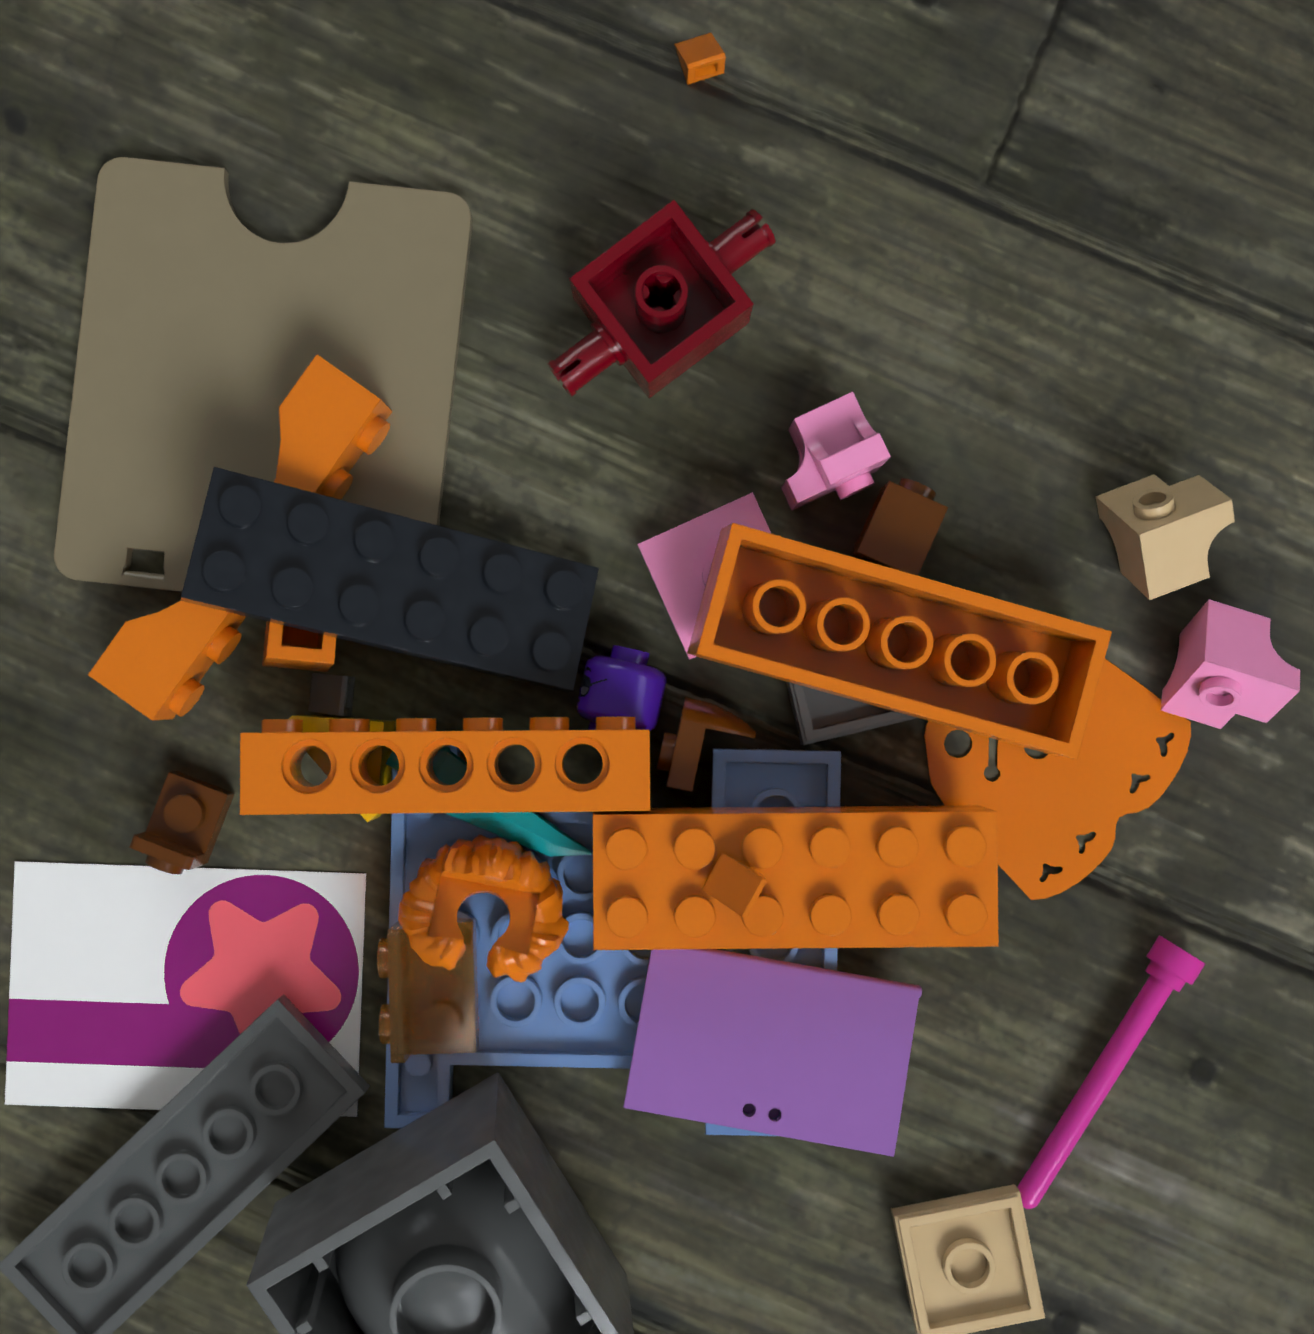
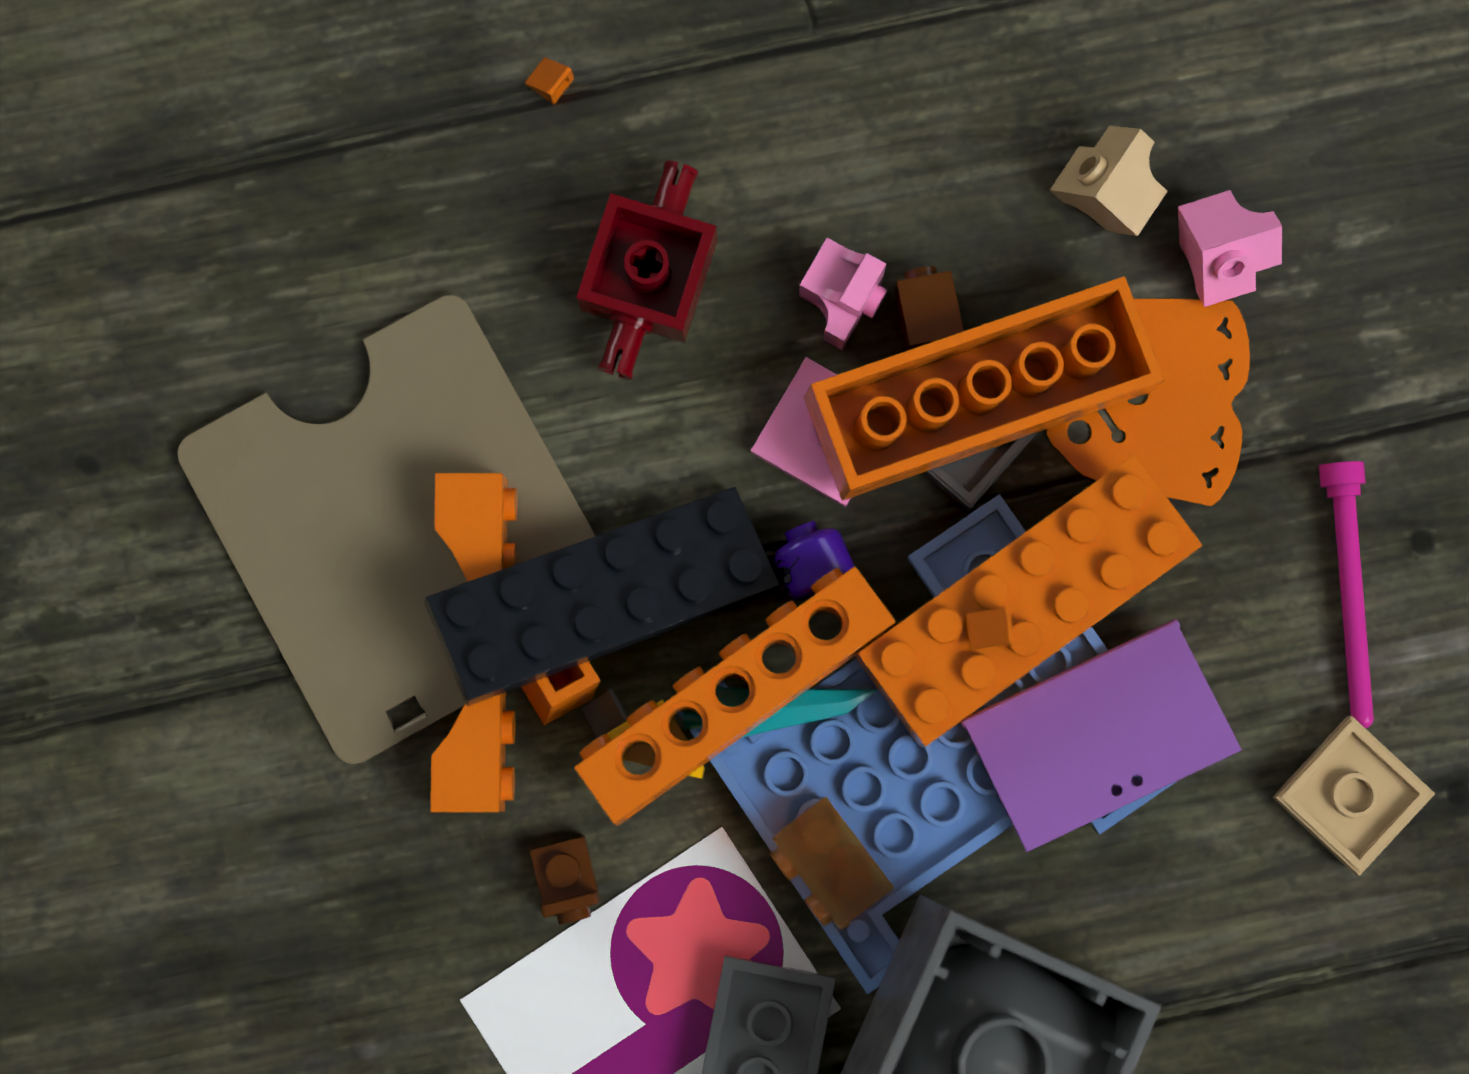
camera: 30 degrees left, 5 degrees down
orange piece [398,834,569,983] -> none
reddish brown plate [657,697,756,792] -> none

